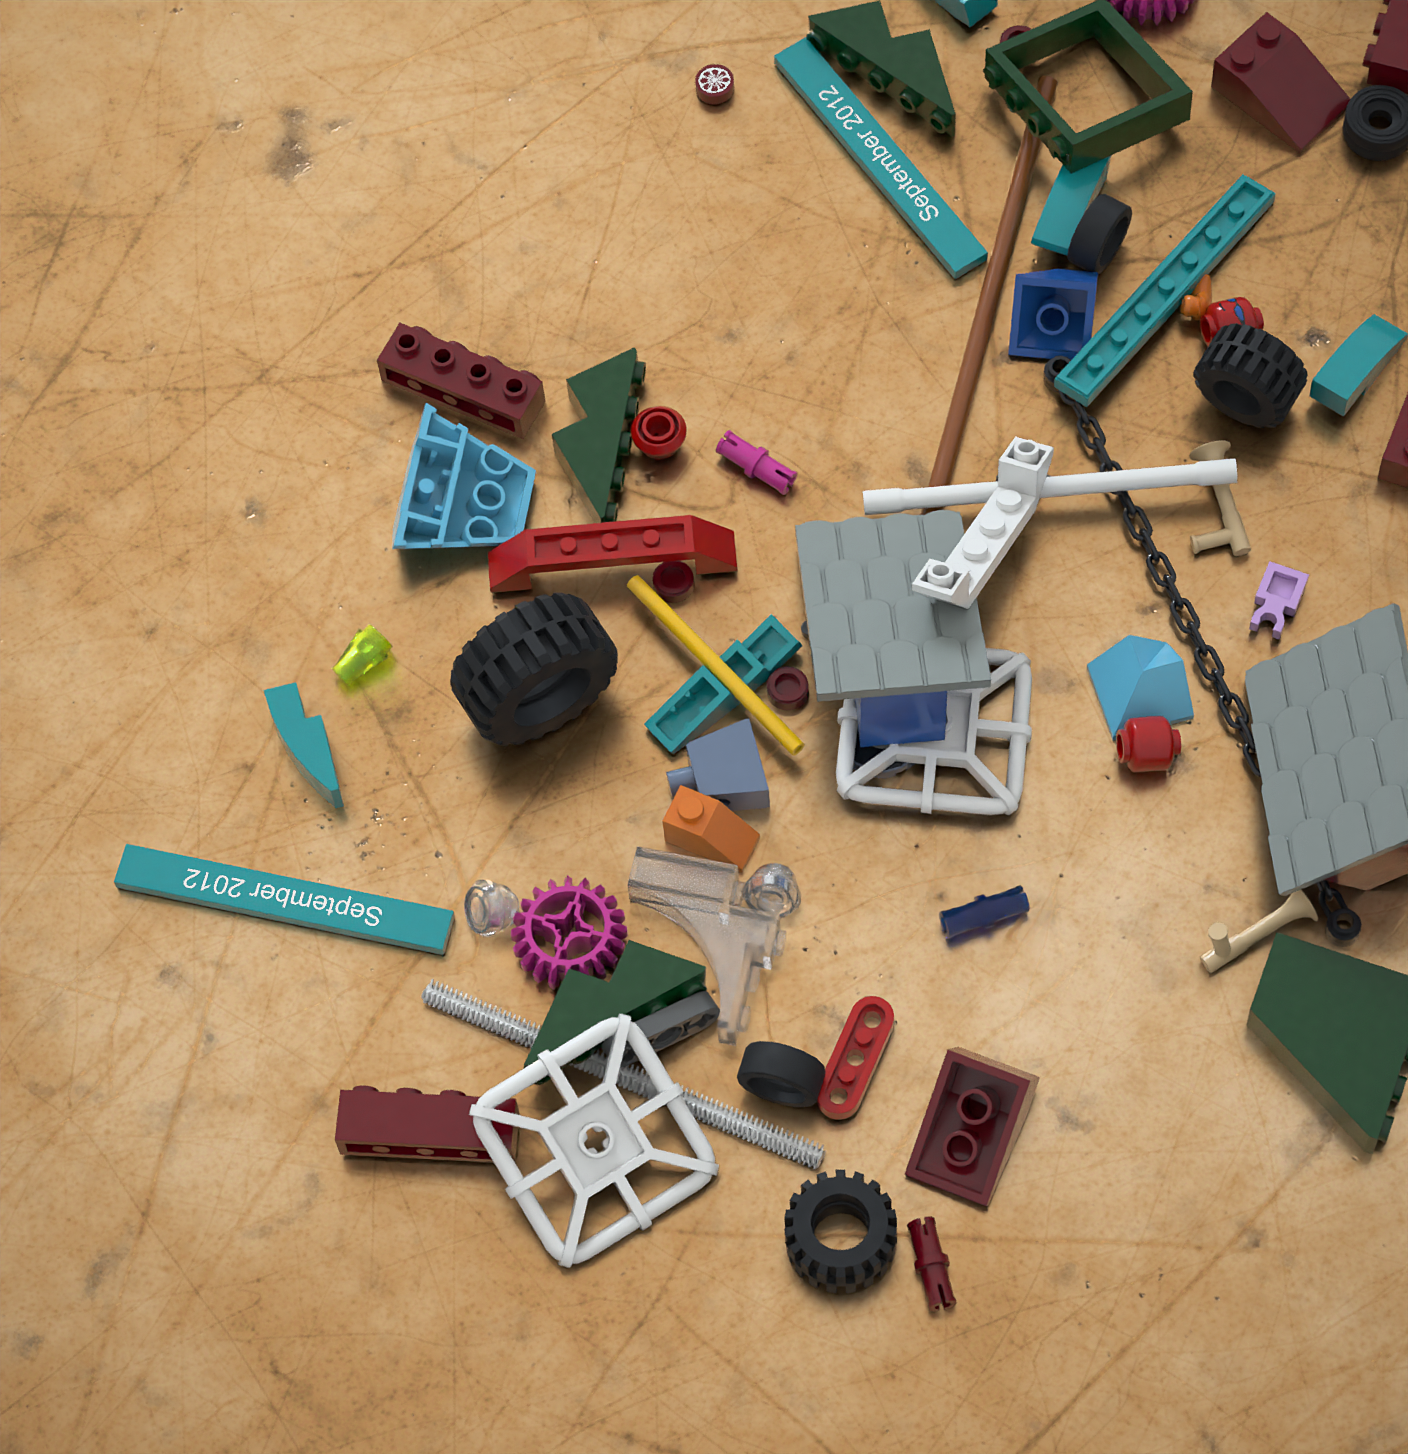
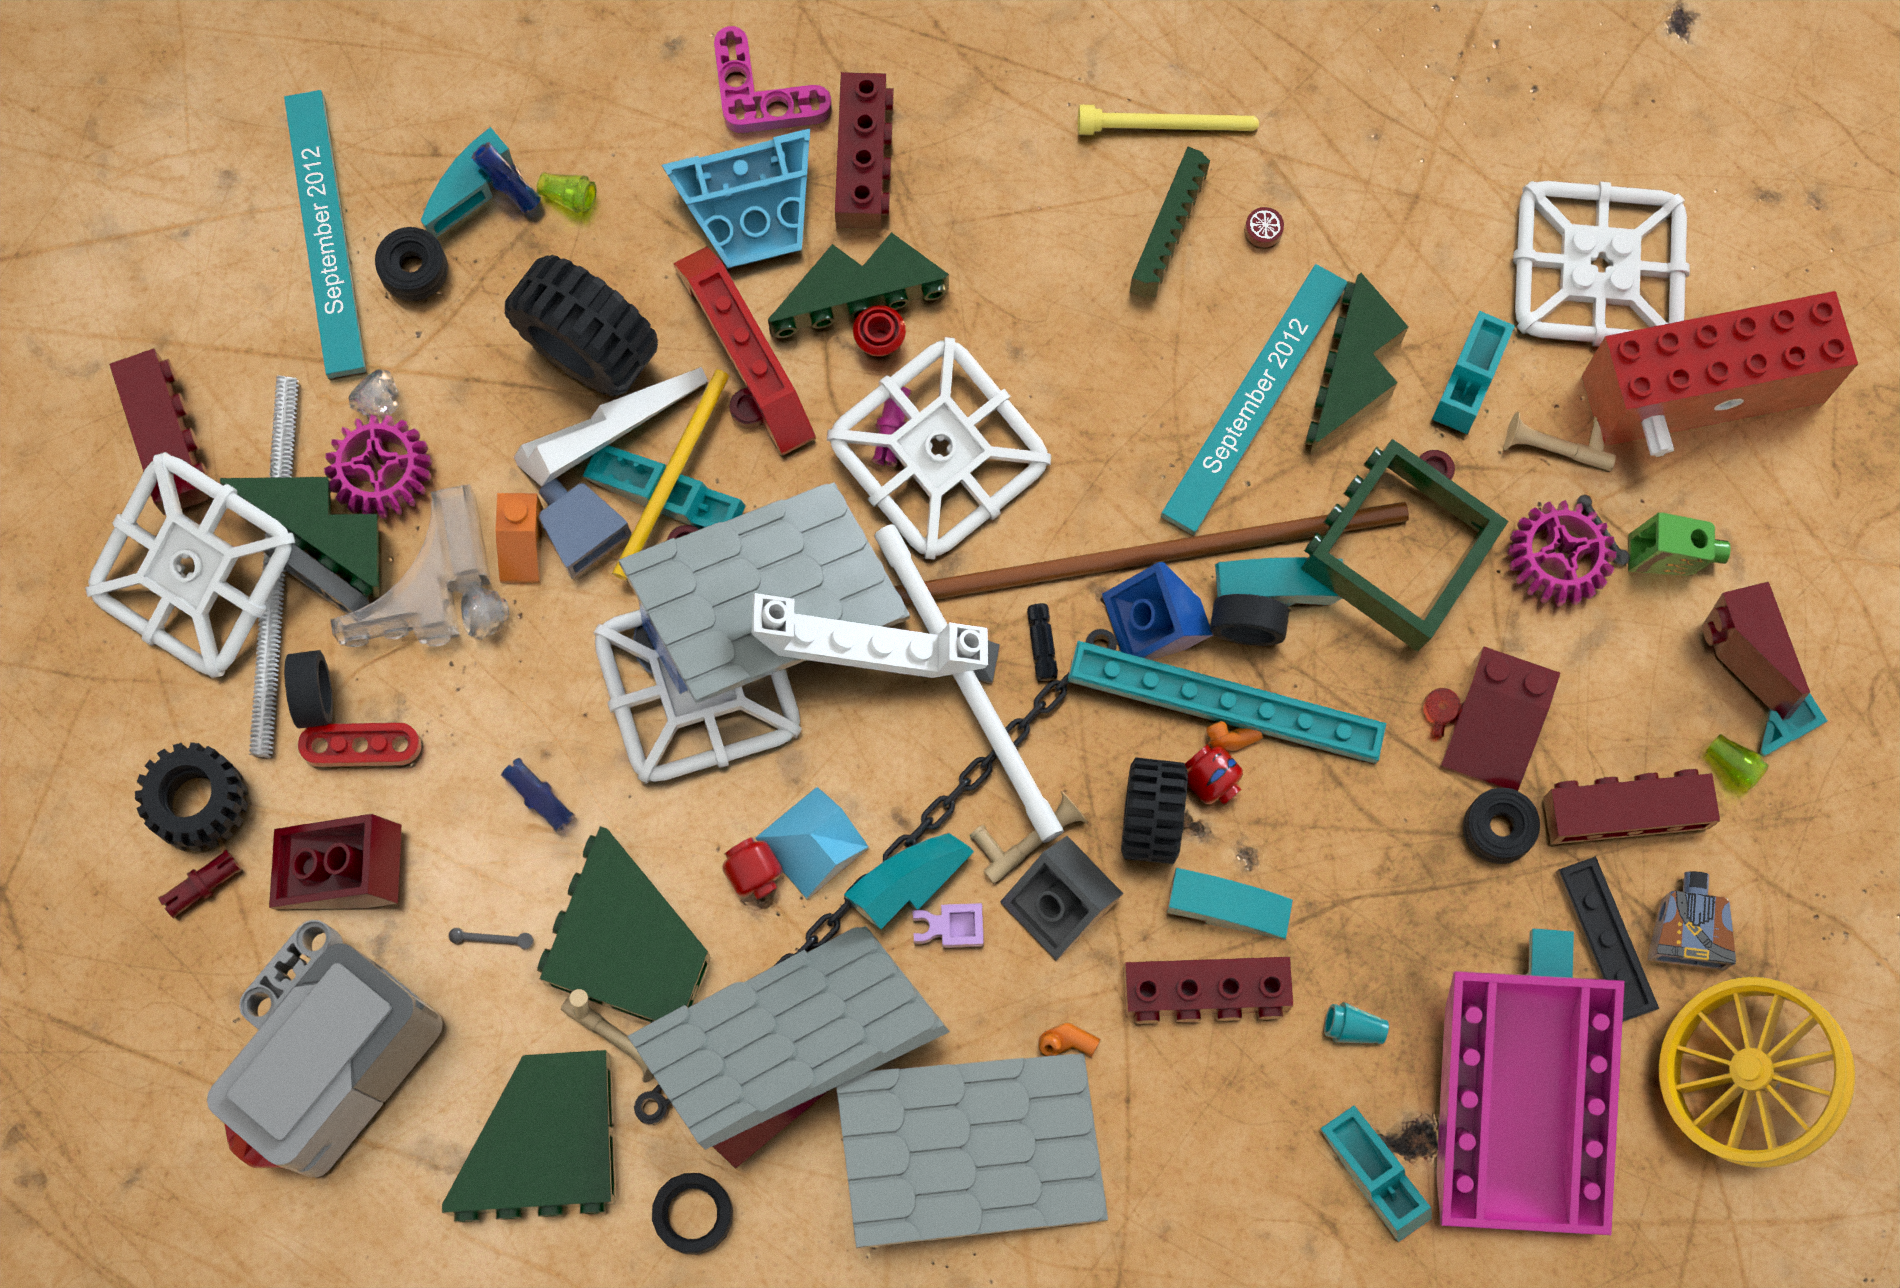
camera: 60 degrees right, 10 degrees up
none -> light grey piece [207,920,443,1178]
none -> black tyre [375,227,448,301]
none -> dark grey hinge [448,928,534,950]
none -> clear blue pin [471,142,541,213]
none -> white wedge [514,367,708,487]
none -> dark green slope [537,826,711,1023]
none -> dark pink beam [714,26,832,133]
none -> white plate [827,337,1051,559]
none -> teal slope [844,833,974,929]
none -> dark grey slope [1000,836,1124,960]
none -> black axle [1027,603,1058,681]
none -> light yellow piece [1078,104,1259,135]
none -> dark green gear [1130,146,1210,298]
none -> clear red piece [1423,688,1461,738]

